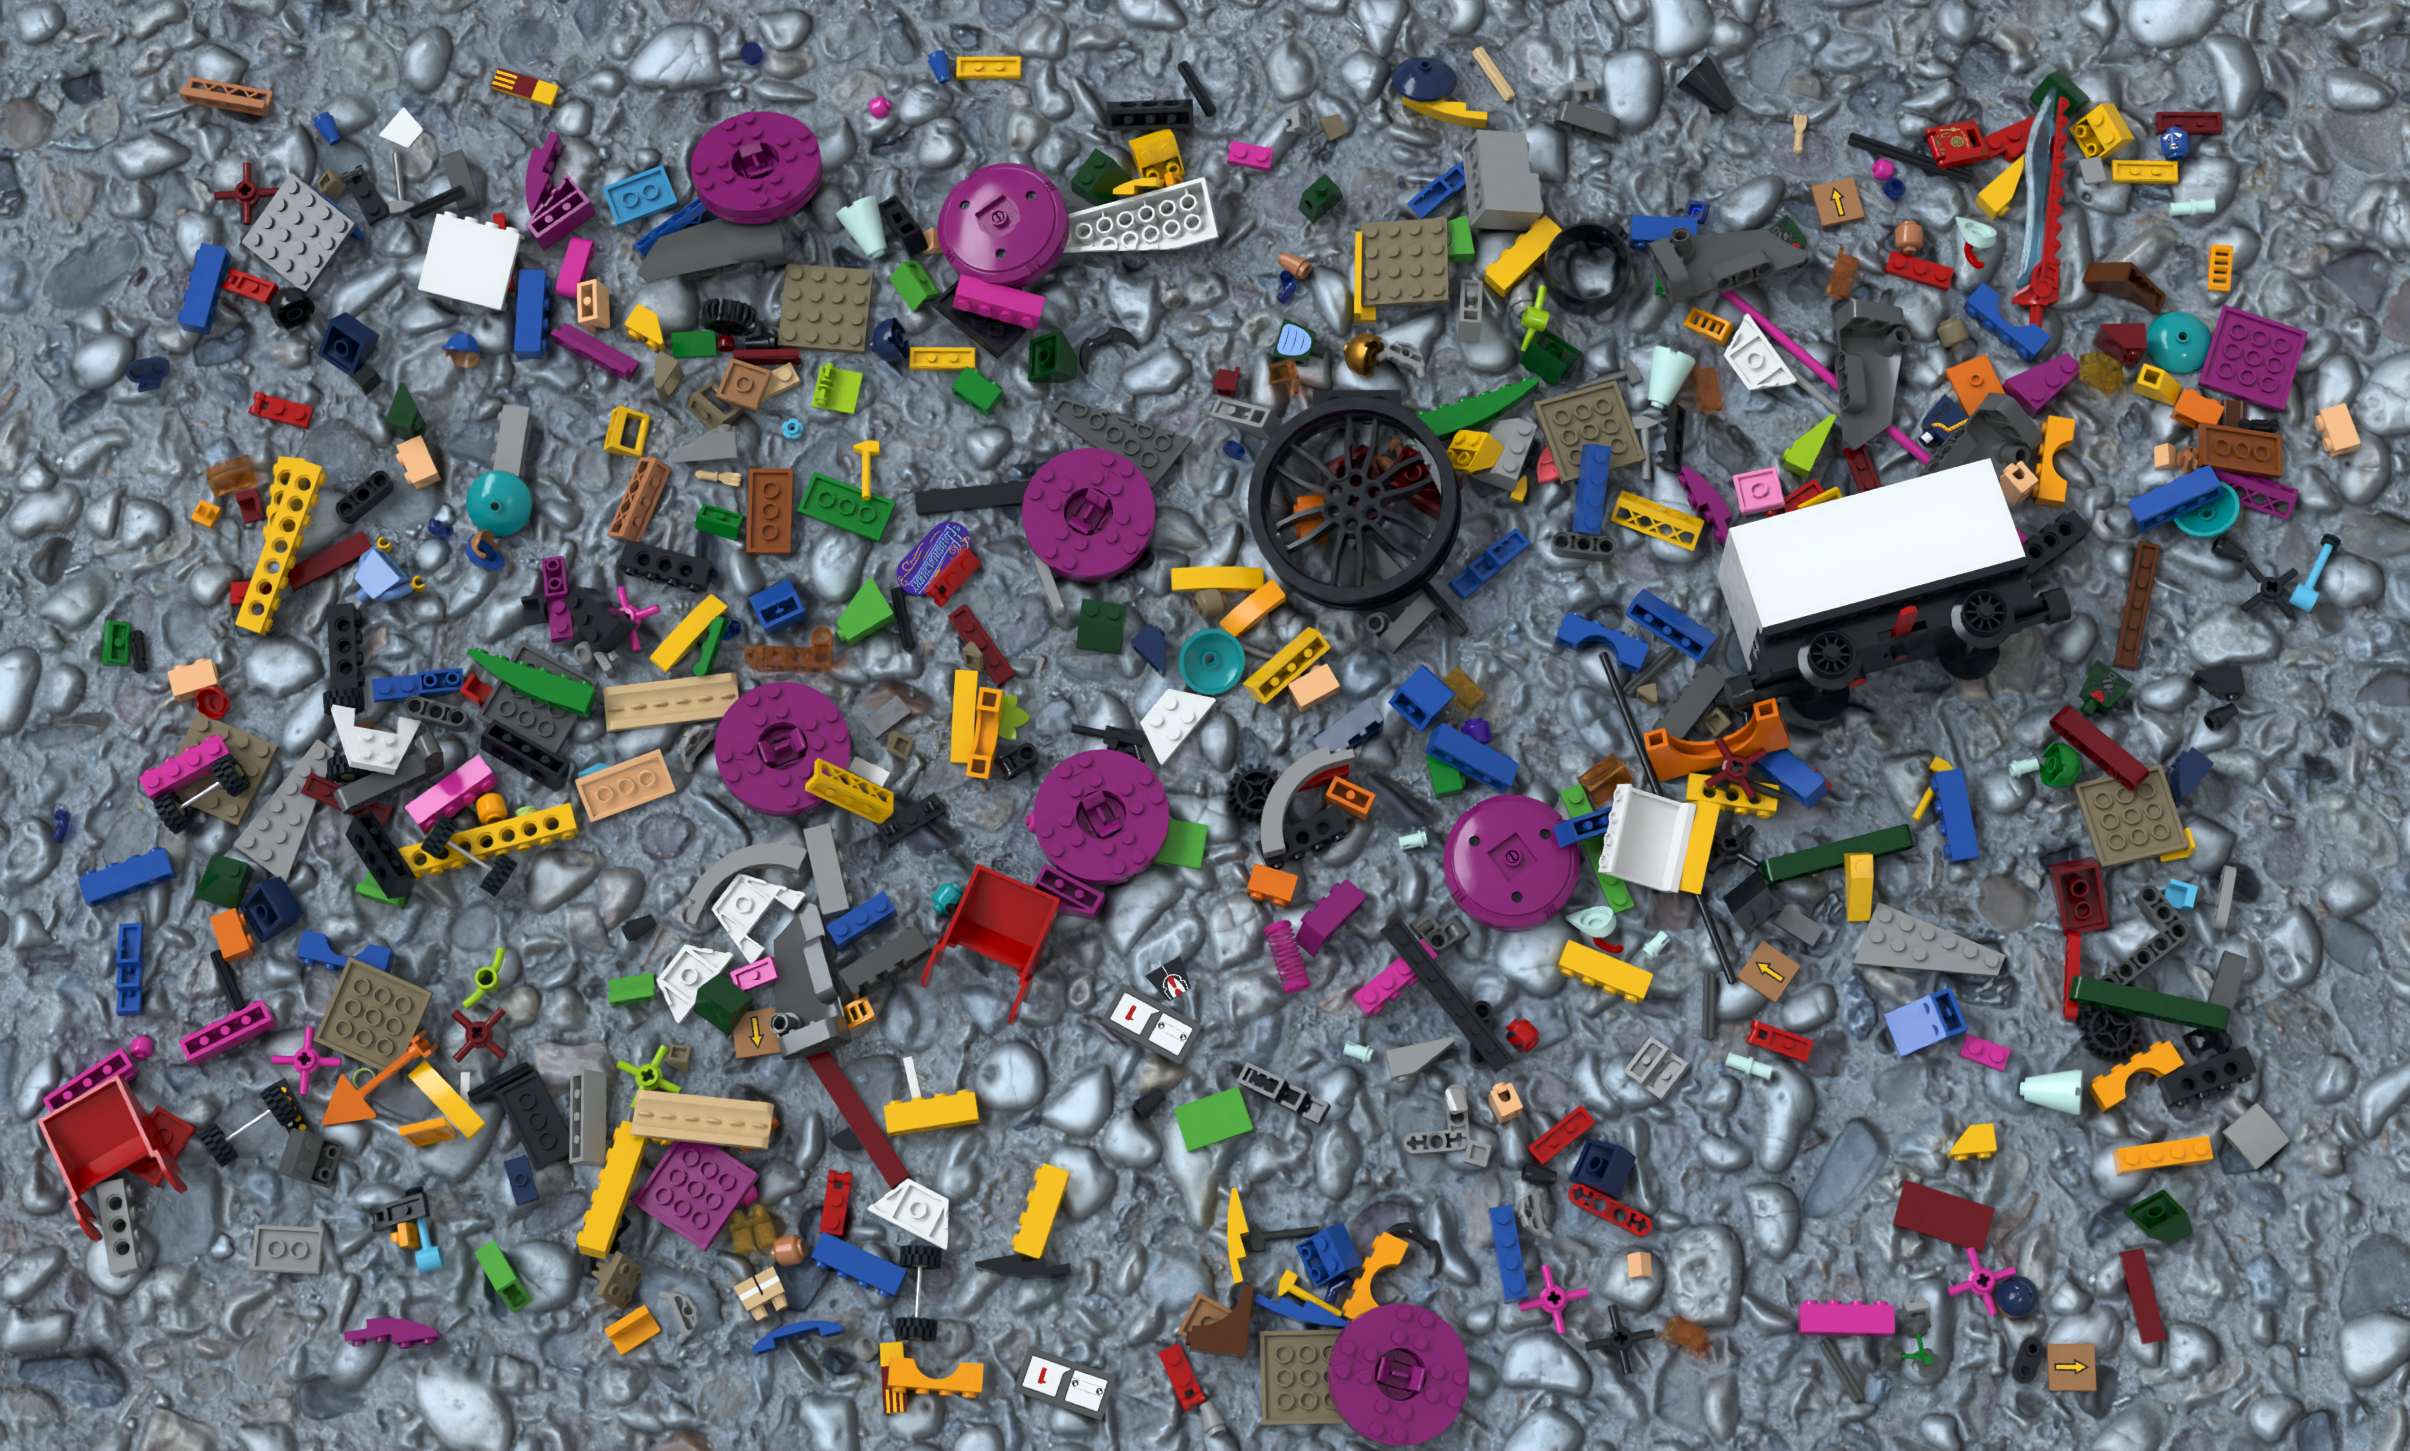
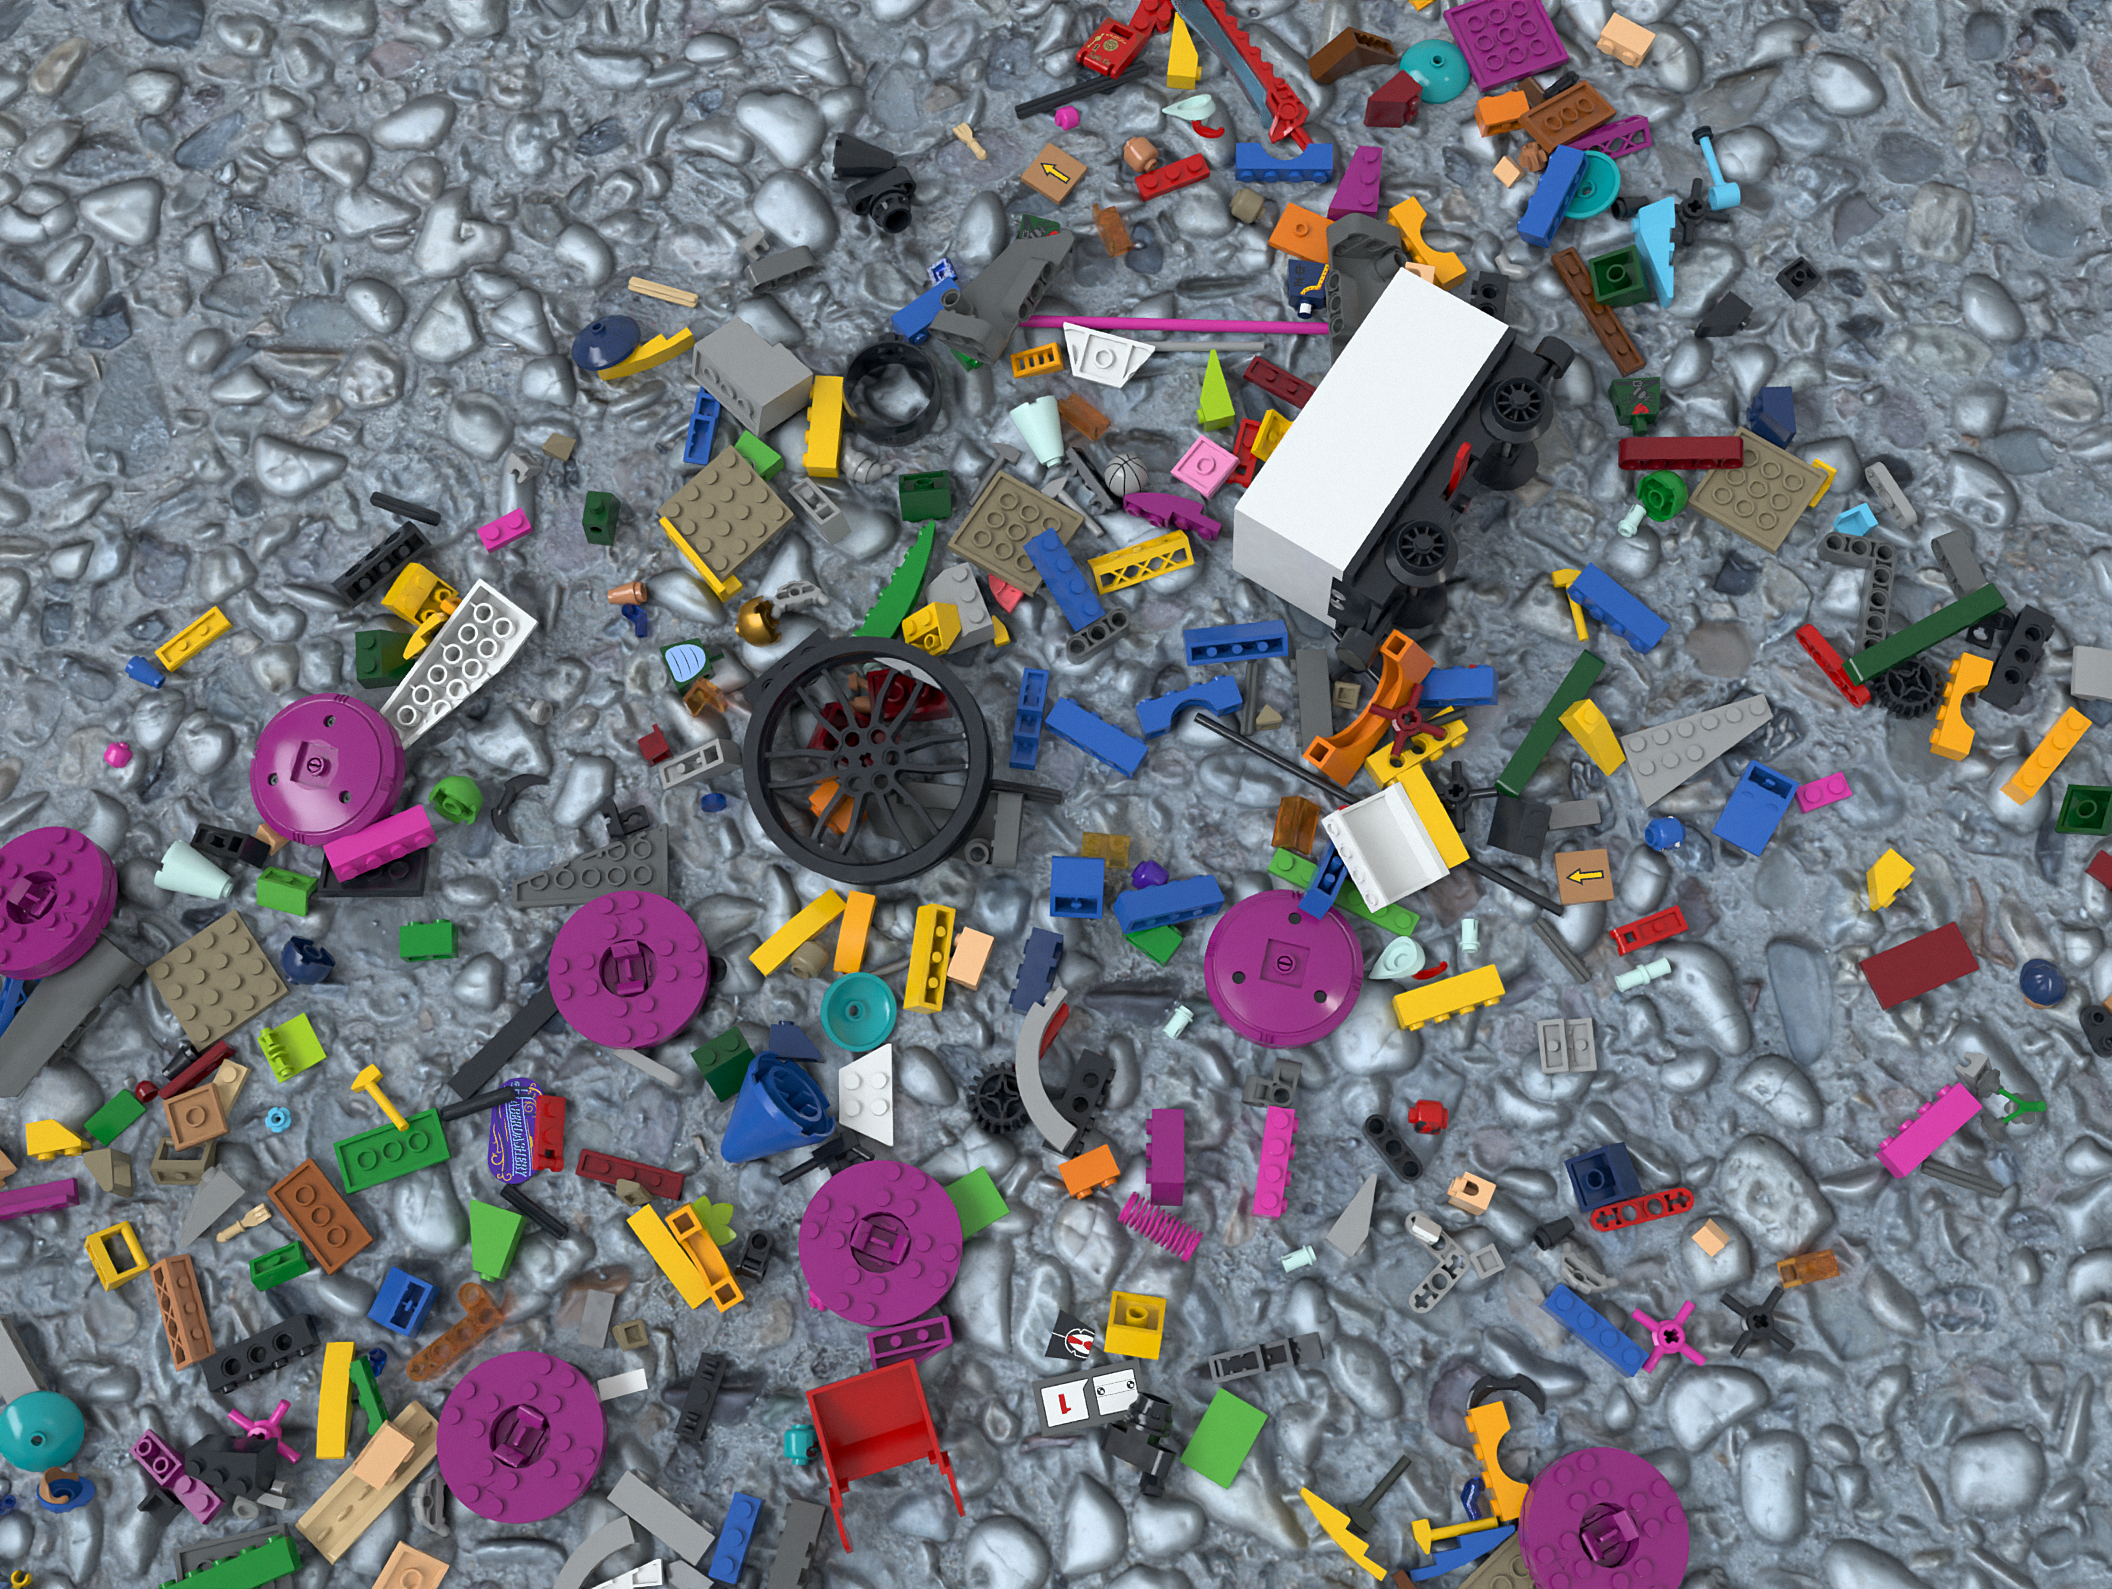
camera: 40 degrees left, 0 degrees up
black gear [699,298,758,337] -> none
yellow fence [805,758,894,824] -> none
yellow tile [909,347,976,371] -> none
dark green slope [1028,330,1078,383] -> none
blue slope [1296,1223,1363,1288] -> none
orange brick [1325,776,1376,821] -> none
black tile [1380,916,1514,1074] -> none
lime piece [1521,285,1549,352] -> none
red plate [1527,1105,1596,1166] -> none
dark grey panel [1834,299,1911,451] -> none
clear blue tile [1883,177,1906,200] -> none
dark pink bar [1947,1247,2016,1316] -> none
light aqua cone [2020,1069,2083,1115] -> none
dark red slope [2048,856,2109,936] -> none
clear yellow brick [2079,351,2123,394] -> none
yellow slope [2132,363,2181,406] -> none
black cone [2204,703,2238,731] -> none
none -> light nougat brick [351,1419,415,1491]
none -> bright green cylinder [428,776,483,825]
none -> black axle [440,1086,516,1122]
none -> black bracket [599,795,650,841]
none -> blue cone [720,1051,836,1164]
none -> black beam [845,166,917,234]
none -> blue brick [1045,697,1149,780]
none -> black beam [1100,1392,1177,1479]
none -> light grey piece [1104,454,1148,497]
none -> yellow slope [1104,1290,1166,1360]
none -> dark green slope [1588,244,1651,307]
none -> medium azure wedge [1631,197,1675,309]
none -> blue head [1645,816,1686,852]
none -> black piece [1775,256,1822,301]

